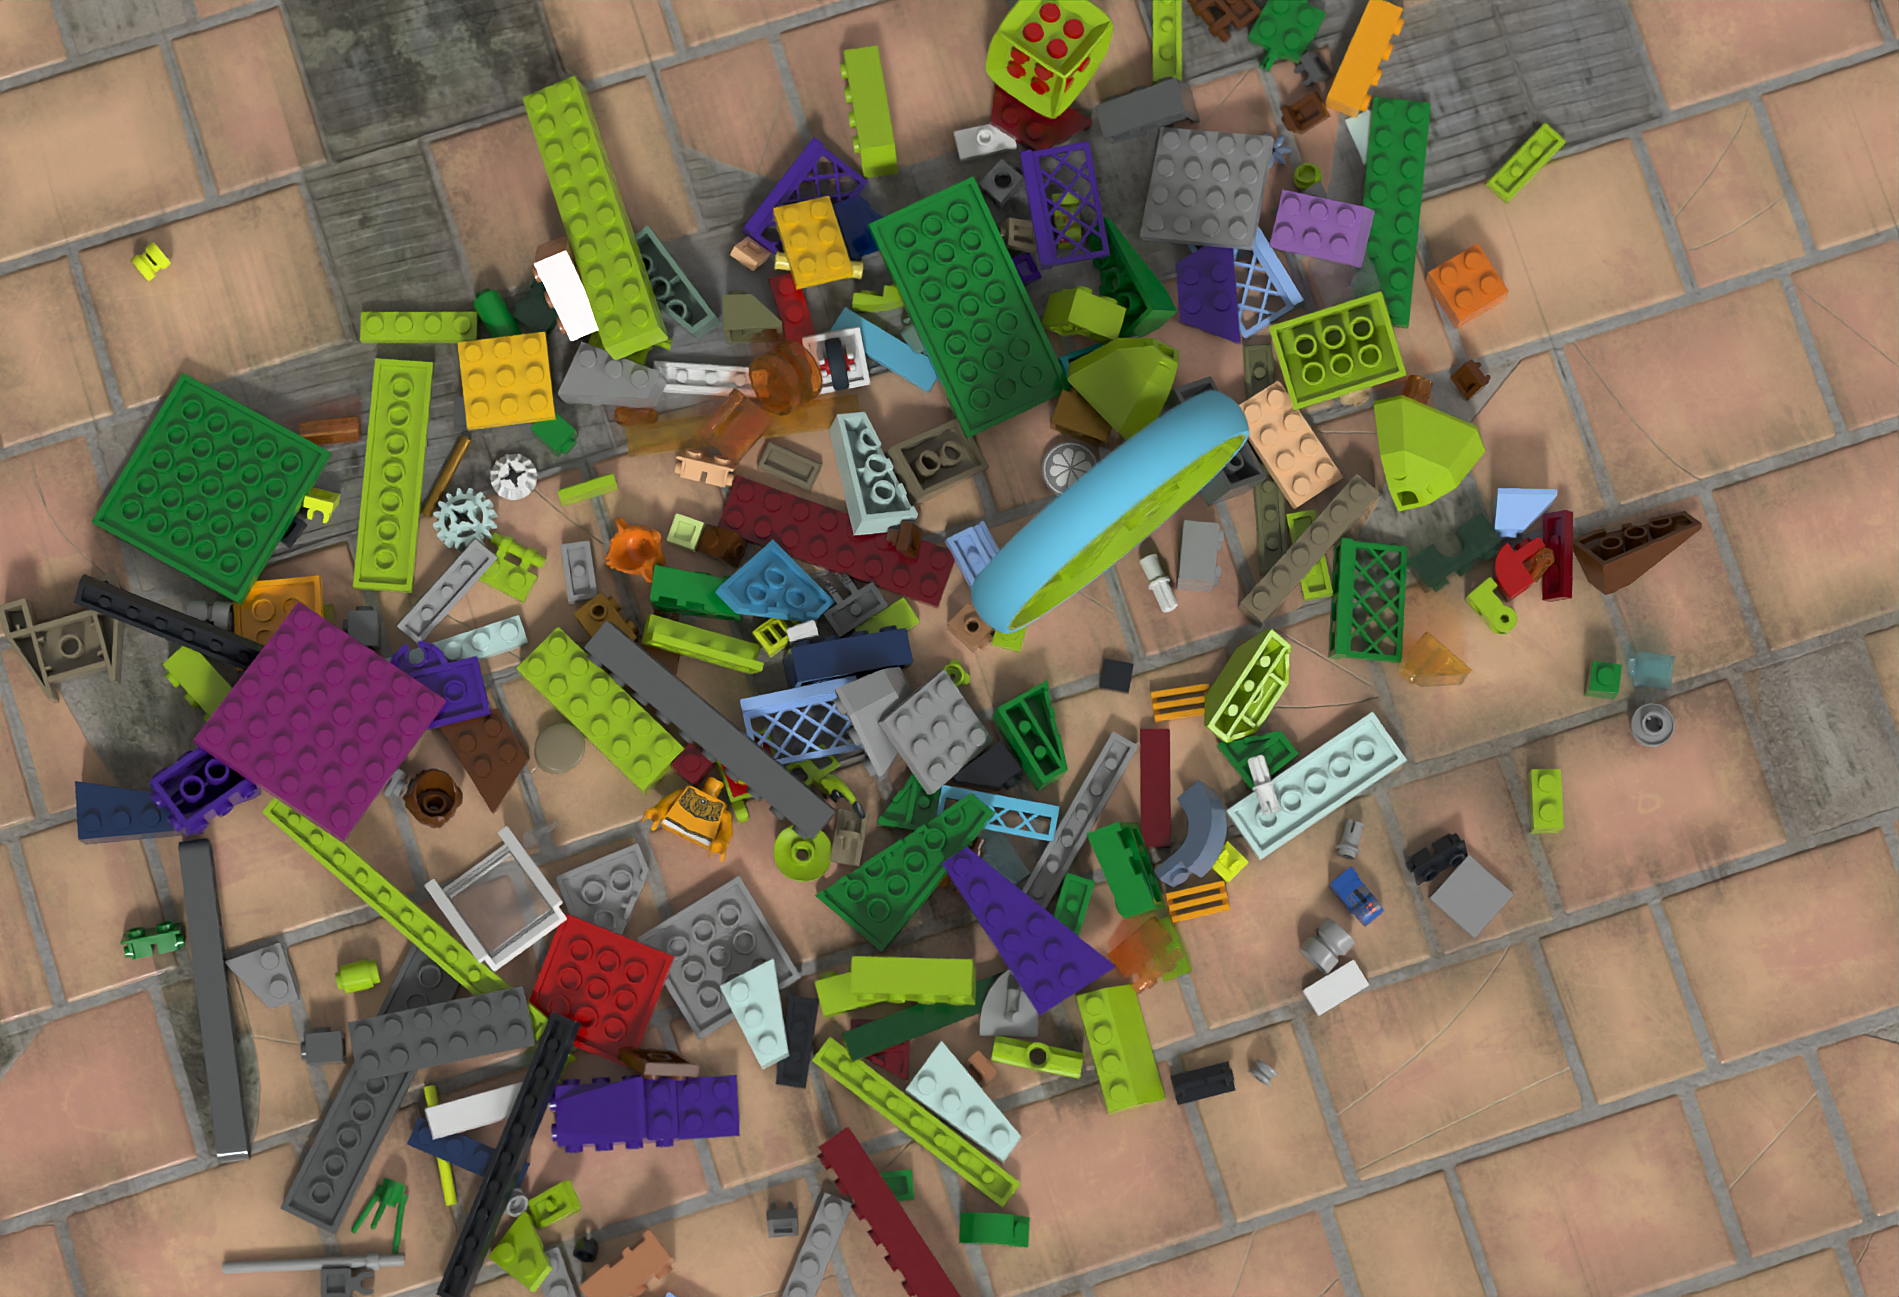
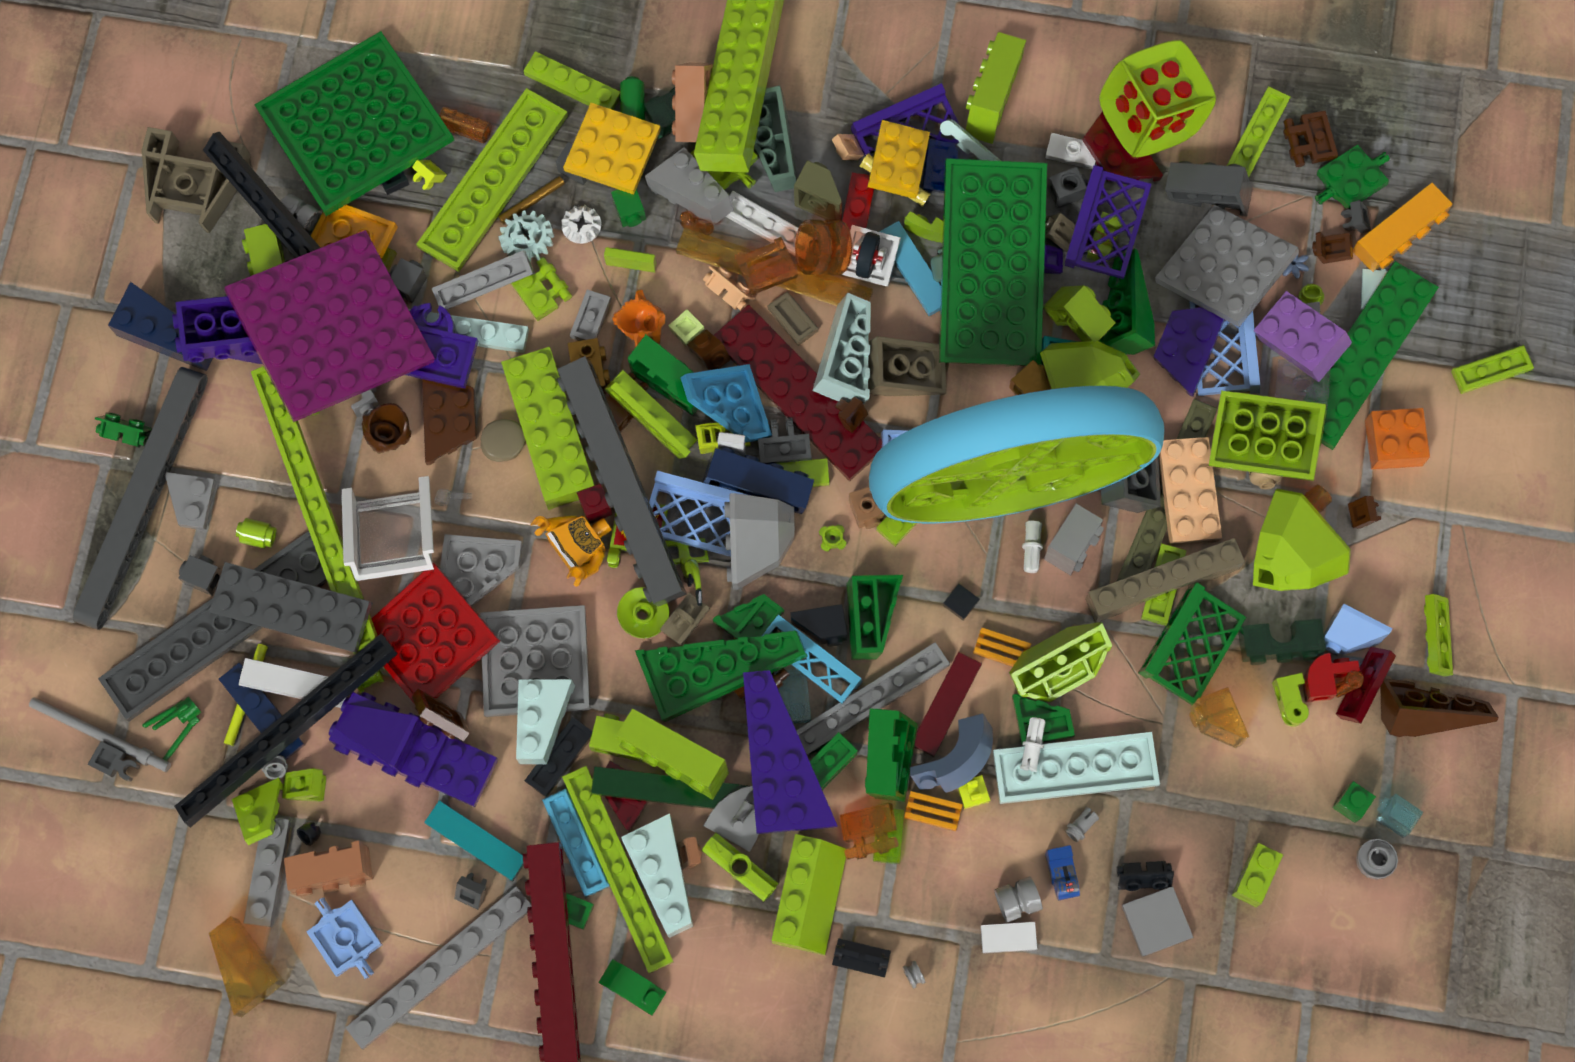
camera: 30 degrees right, 5 degrees down
light grey plate [878,669,993,795] -> none
none -> teal tile [424,801,524,882]
none -> medium azure tile [542,789,610,897]
none -> light aqua plate [940,119,1001,161]
none -> lime plate [1424,594,1453,677]

